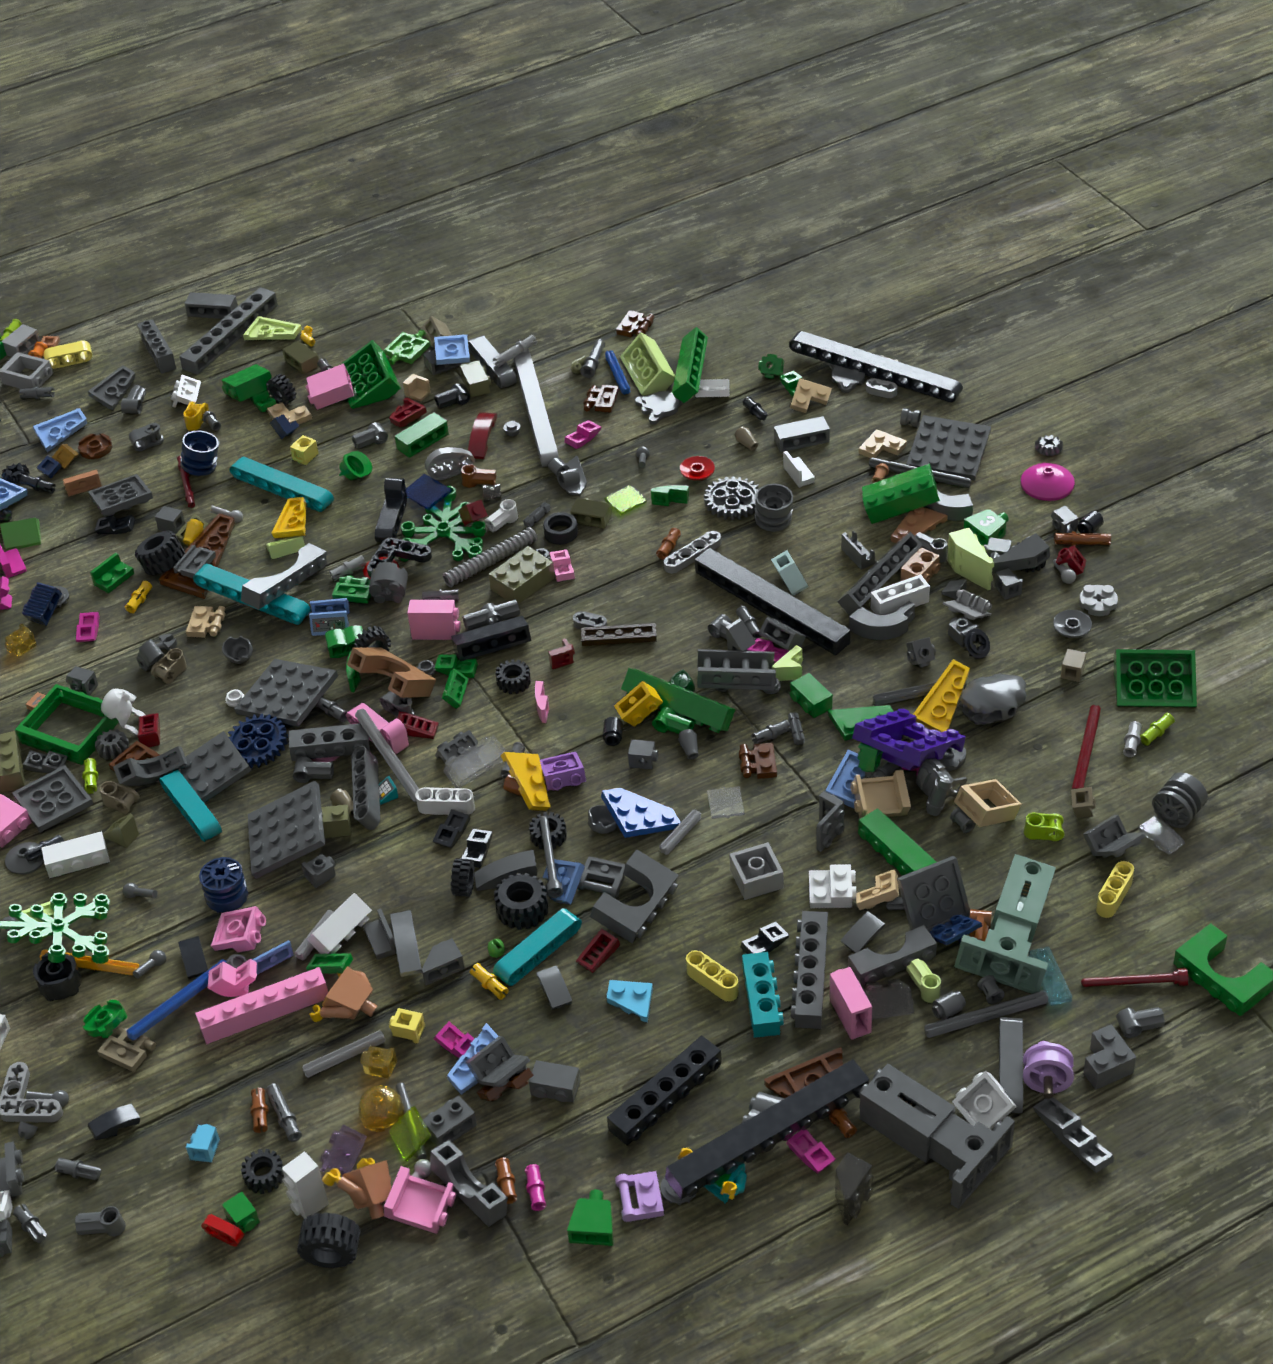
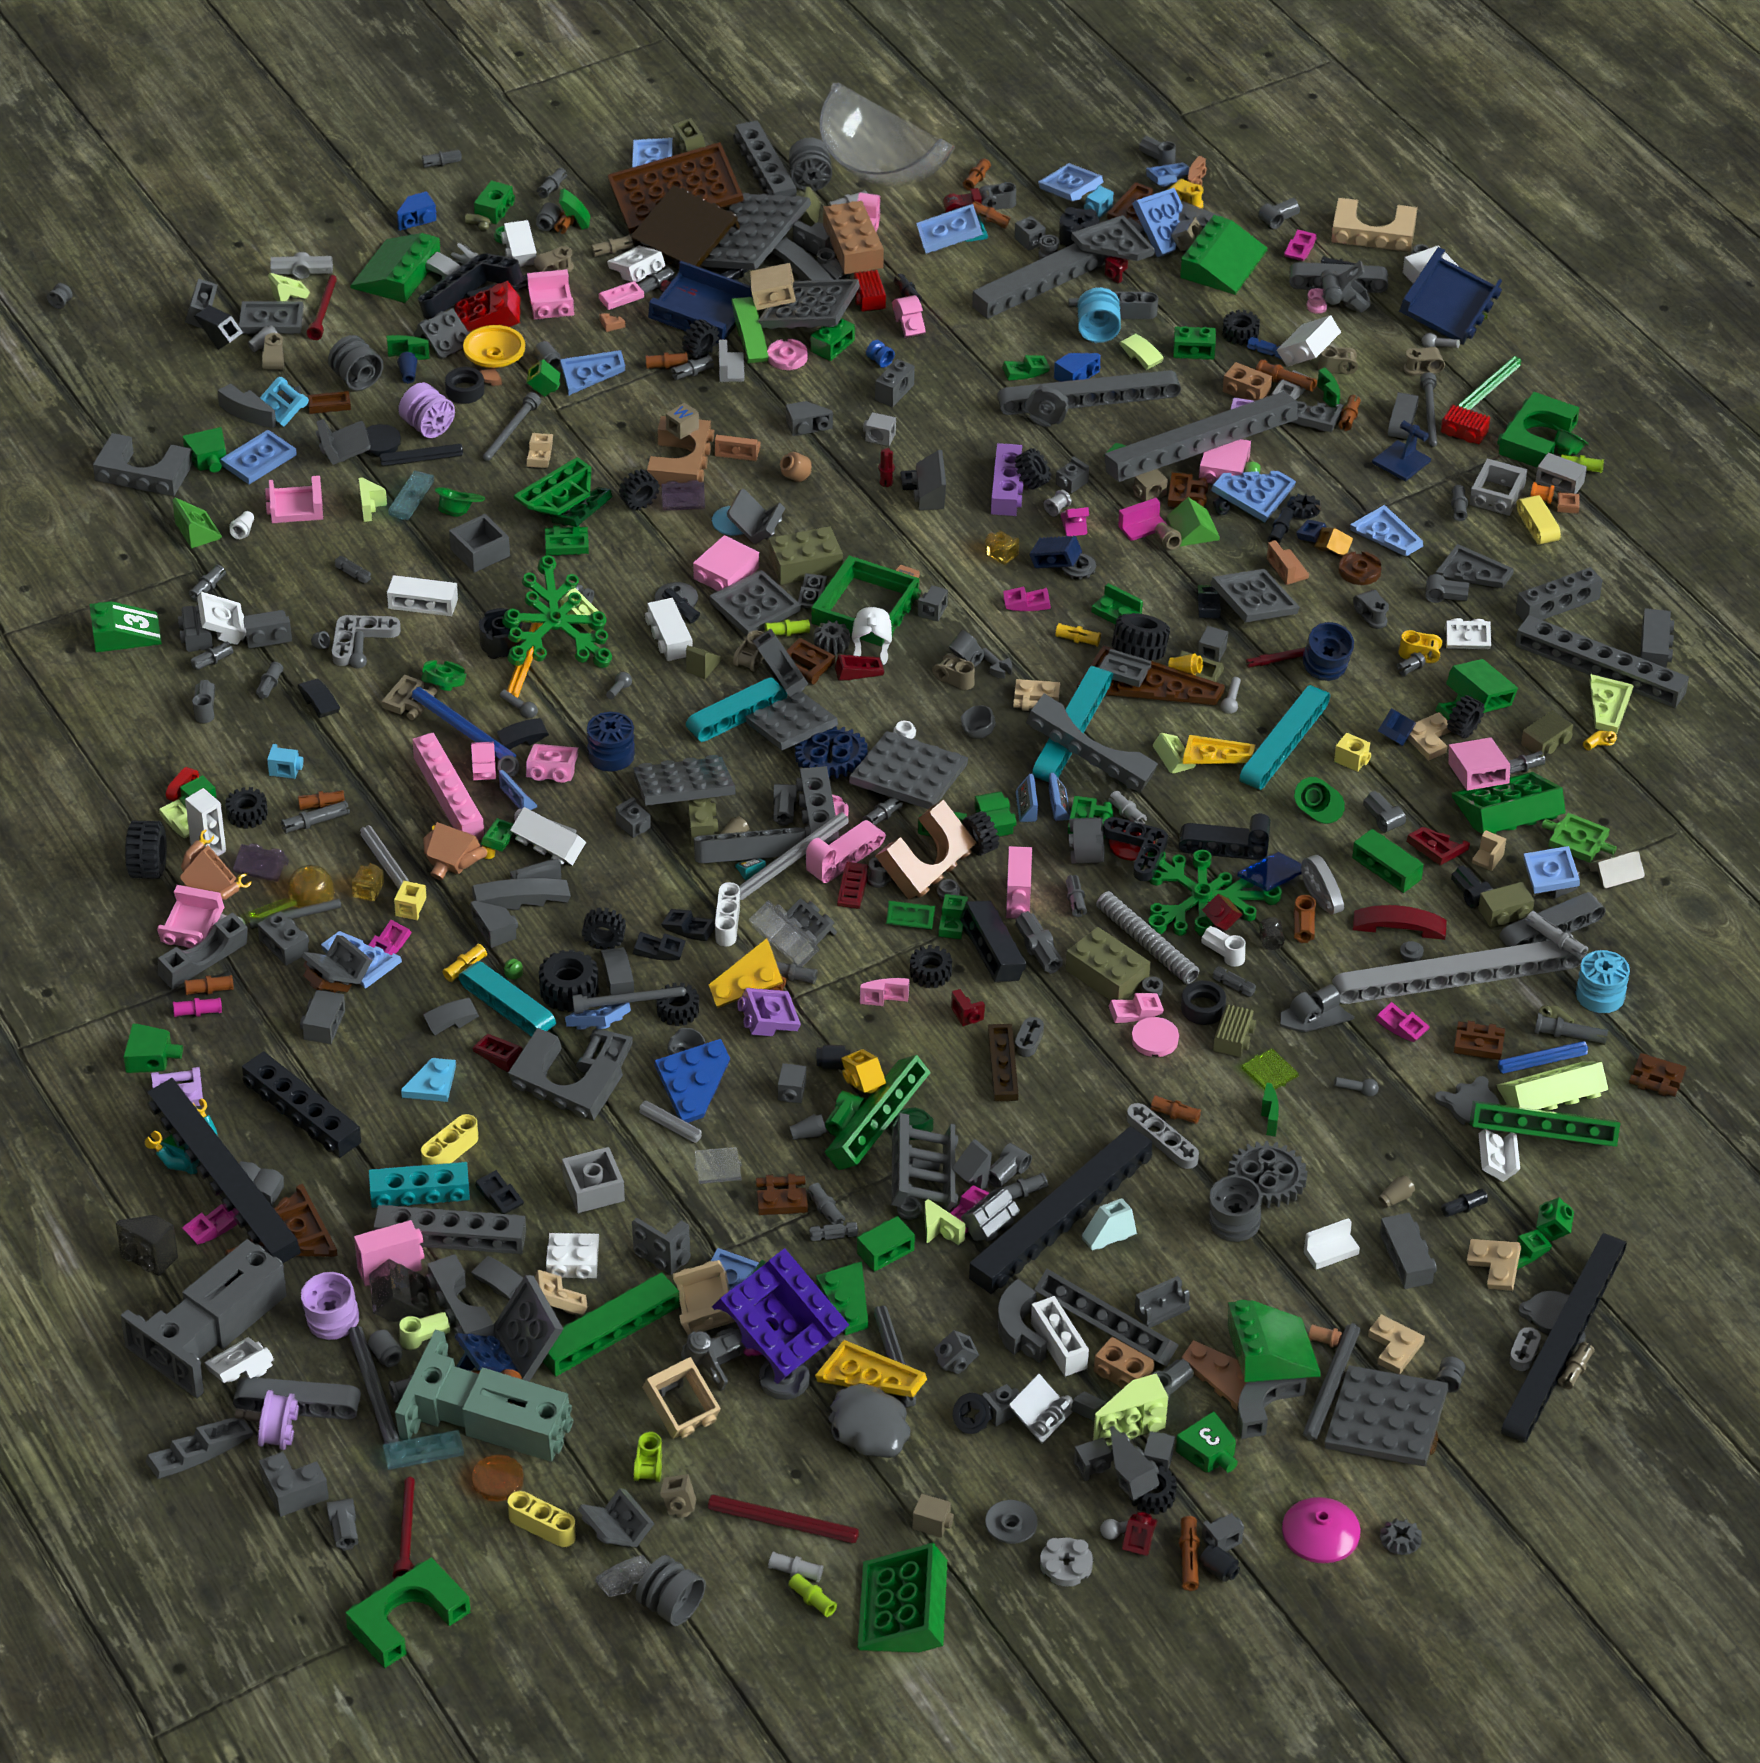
camera: 85 degrees right, 0 degrees up
red dish [680,456,715,480] -> none
none -> yellowish green slope [159,799,190,838]
none -> lavender wheel [301,1272,359,1340]
none -> clear orange tile [472,1454,524,1501]
none -> bright pink tile [1132,1017,1179,1057]
none -> dark tan cone [1155,522,1182,550]
none -> medium azure wheel [1576,950,1630,1013]

